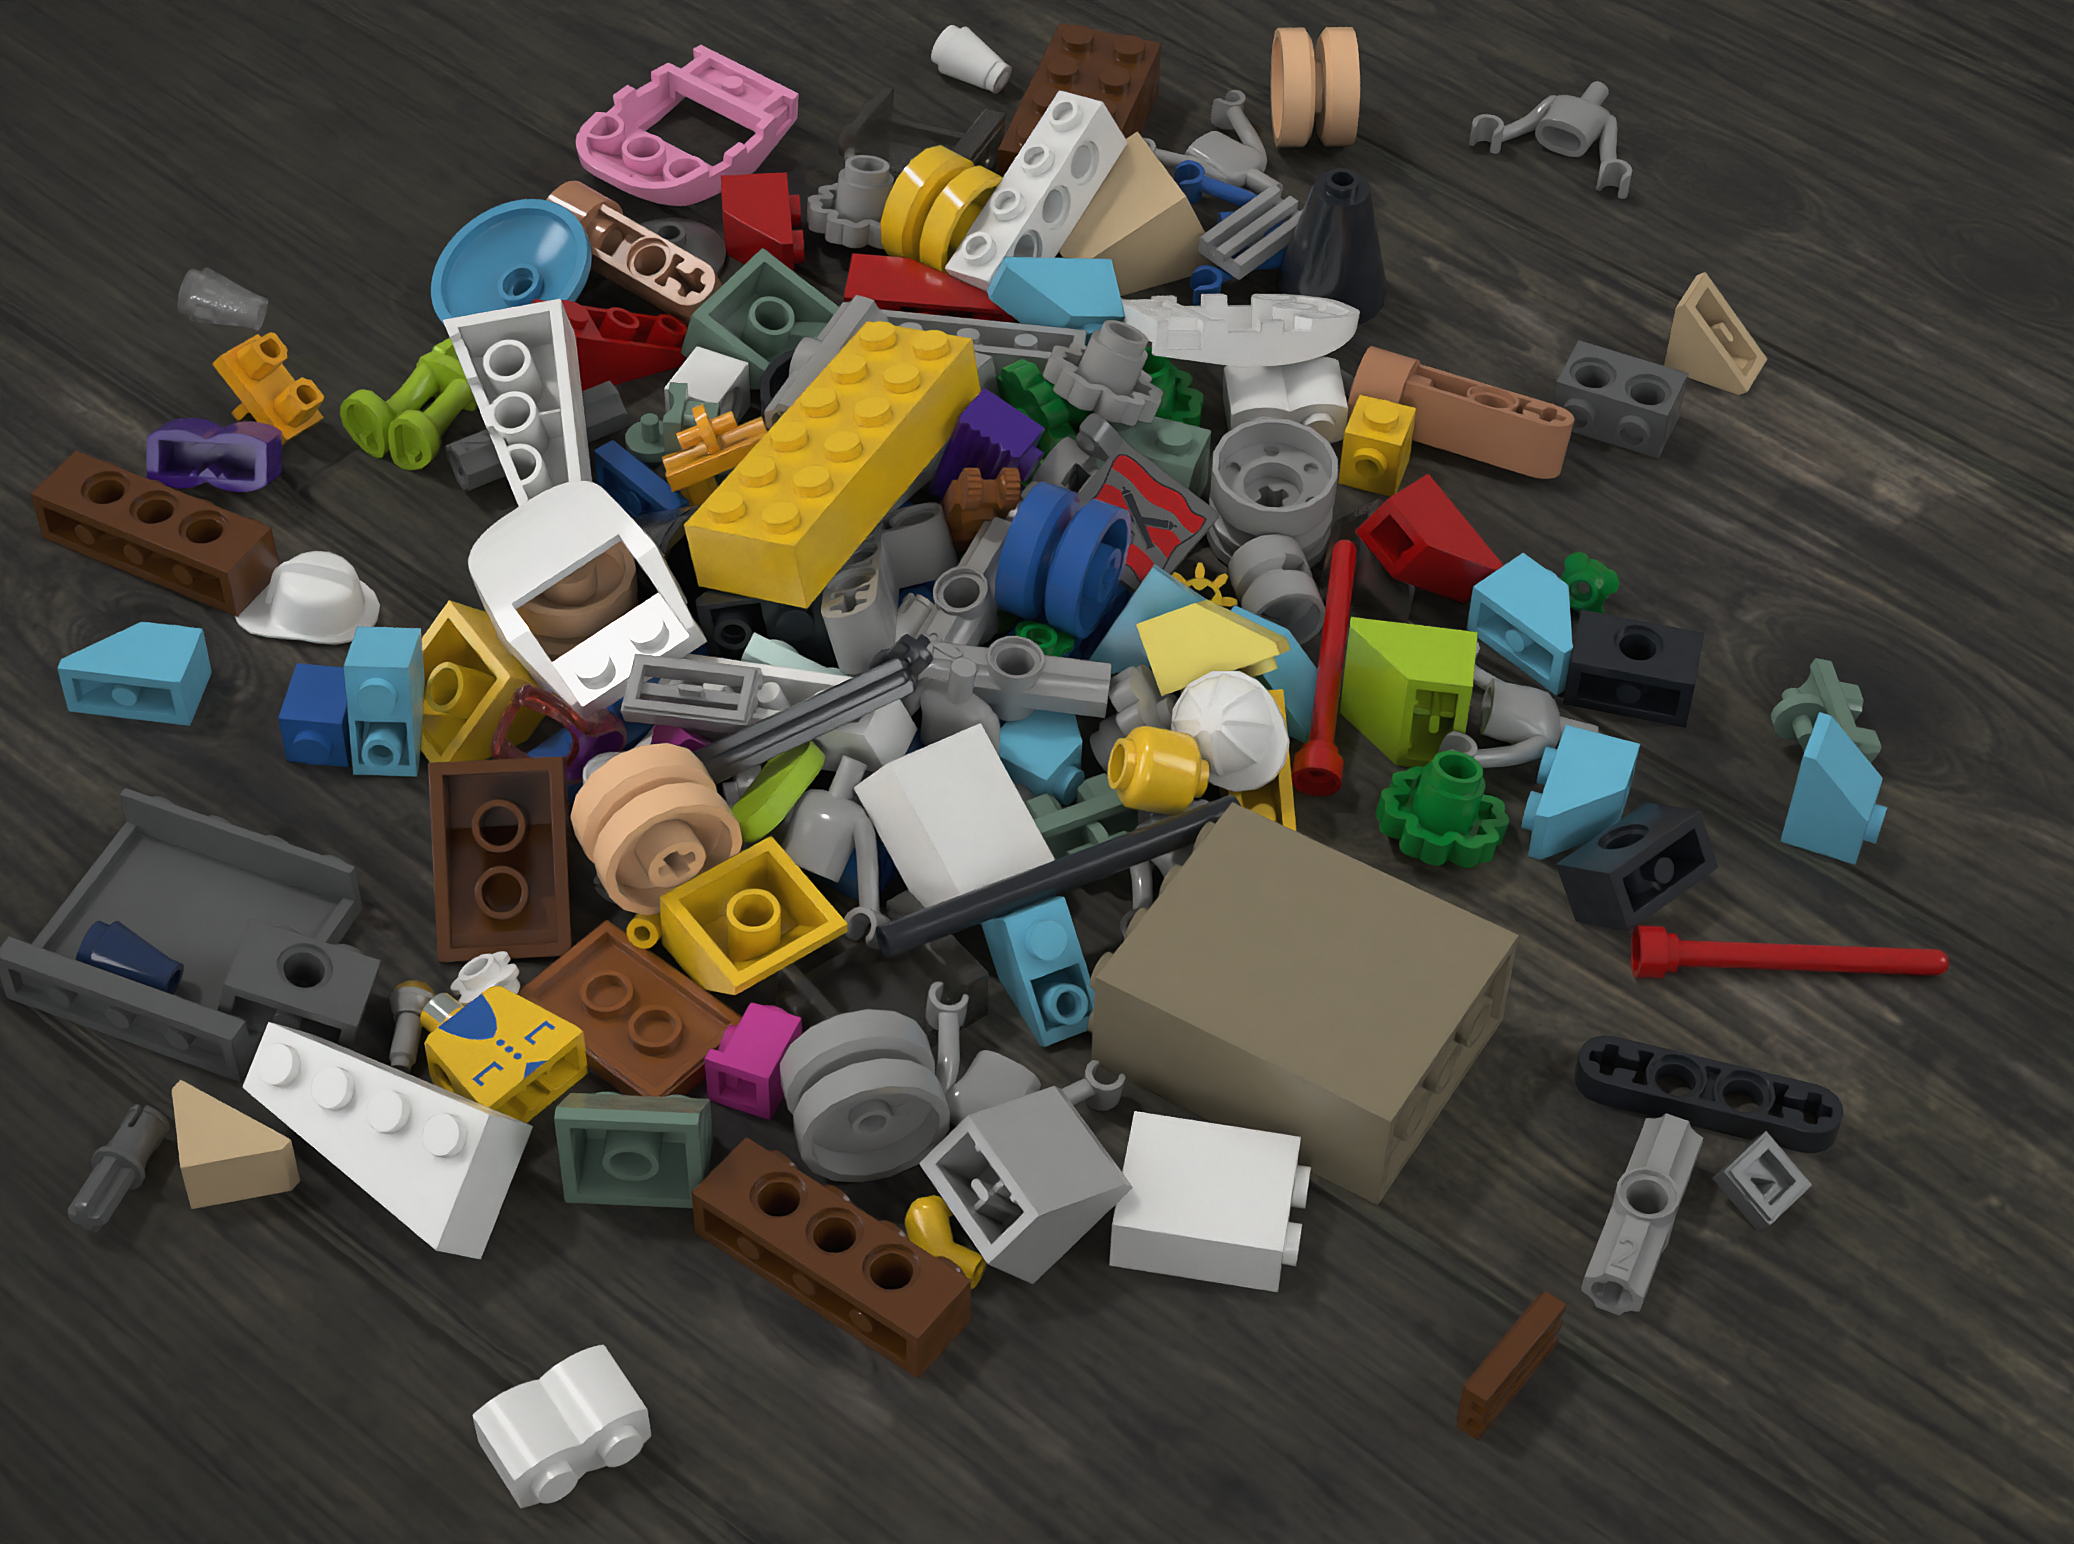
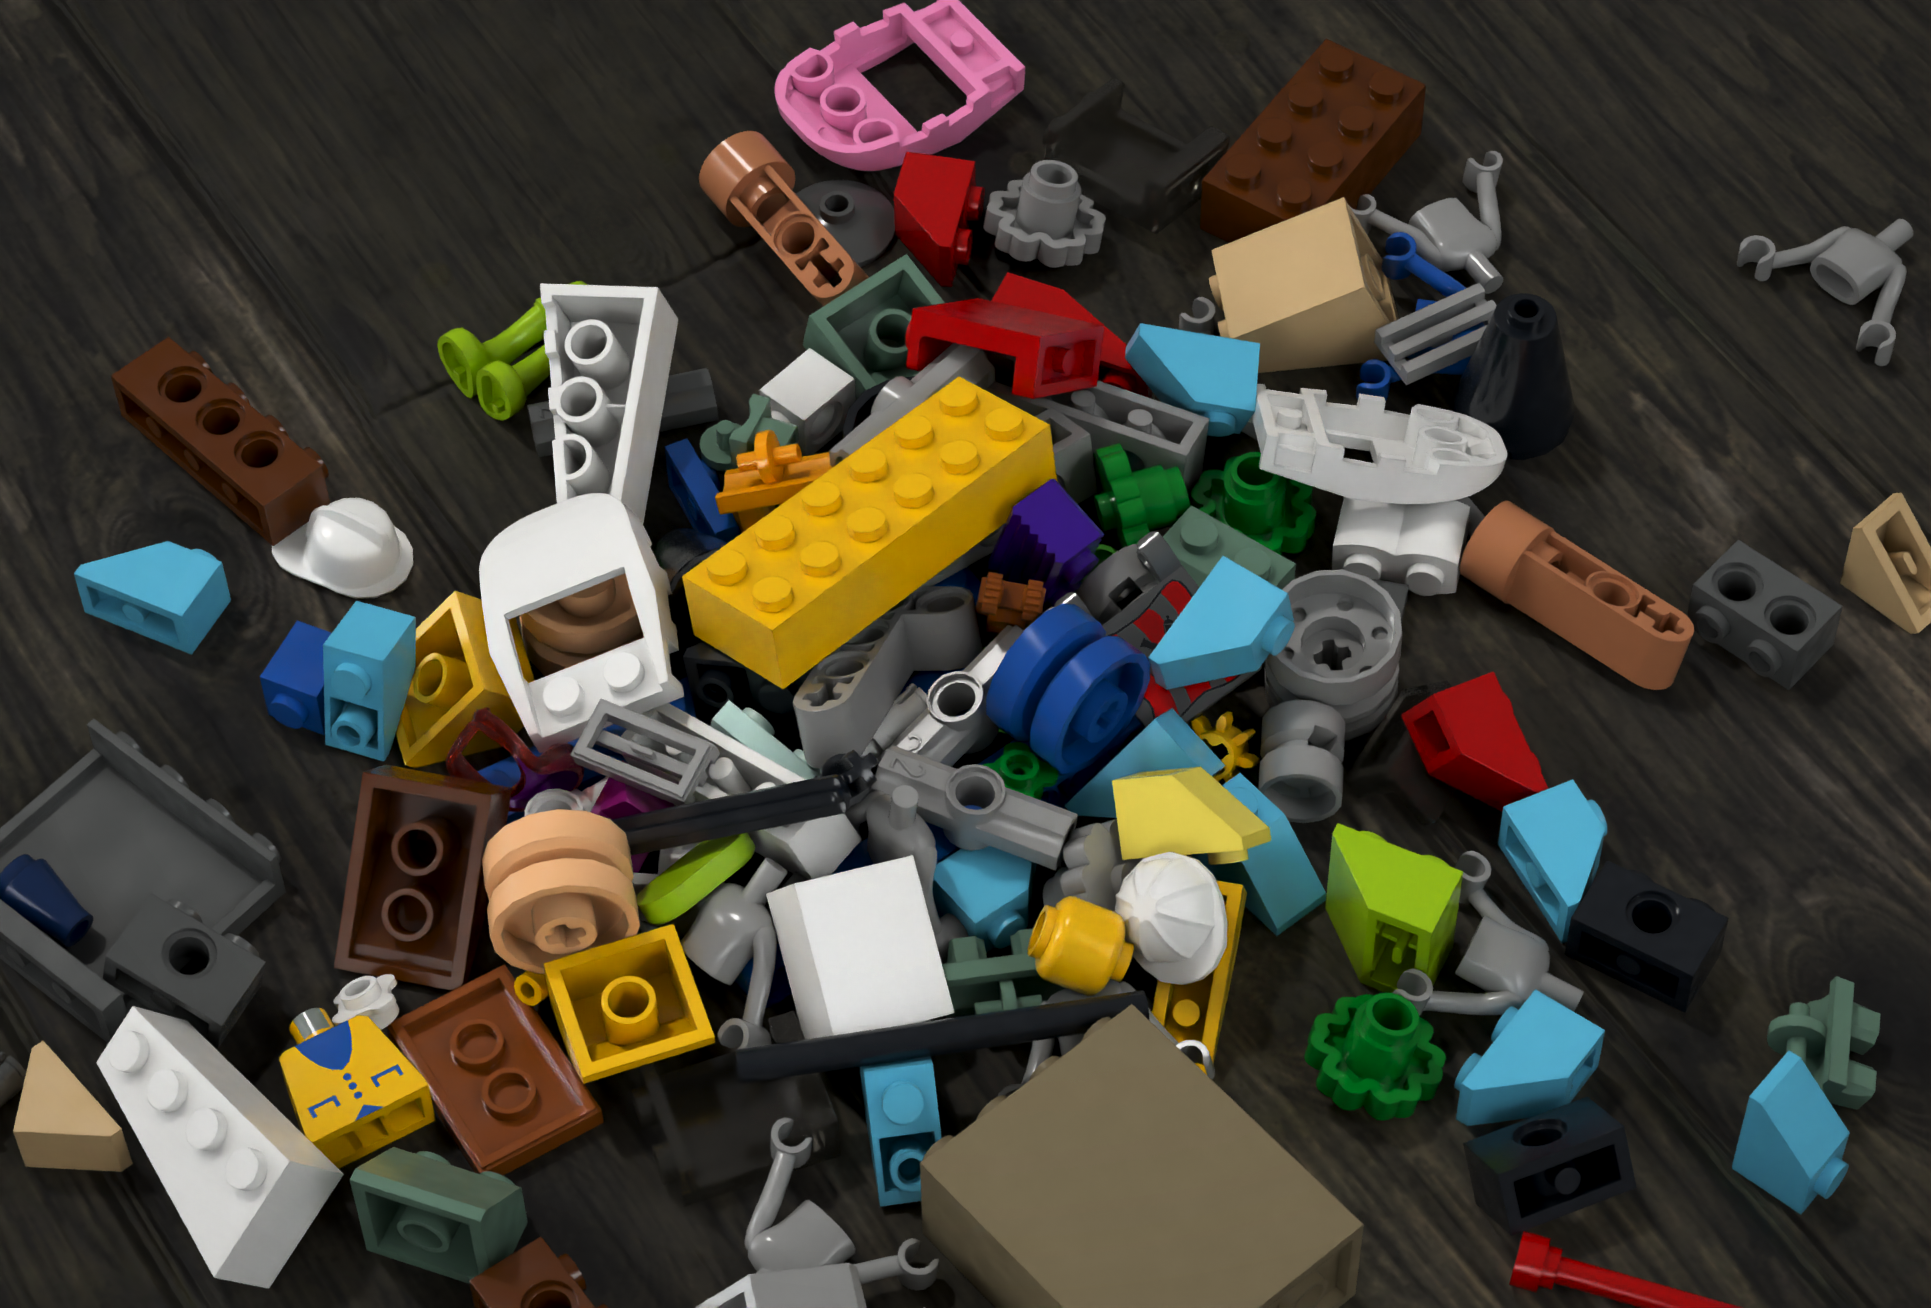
camera: 20 degrees right, 5 degrees up
dark purple brick [147,418,282,492] -> none
clear cone [177,267,268,330] -> none
light orange hips [212,332,324,446] -> none
light grey piece [389,980,436,1074] -> none
dark azure dish [431,199,592,324] -> none
red slope [532,299,688,391] -> none
dark pink brick [705,1002,802,1121] -> none
light grey wheel [780,1009,950,1182] -> none
yellow wheel [880,145,1003,275] -> none
white cone [931,25,1012,94] -> none
white brick [945,90,1128,291] -> none
light grey plant [1043,320,1163,426] -> none
light nougat wheel [1270,27,1361,148] -> none
red piece [1291,539,1357,796] -> none
yellow brick [1338,395,1416,497] -> none
green plate [1560,552,1620,616] -> none
none -> red panel [905,298,1104,399]
none -> medium azure slope [1148,556,1295,690]

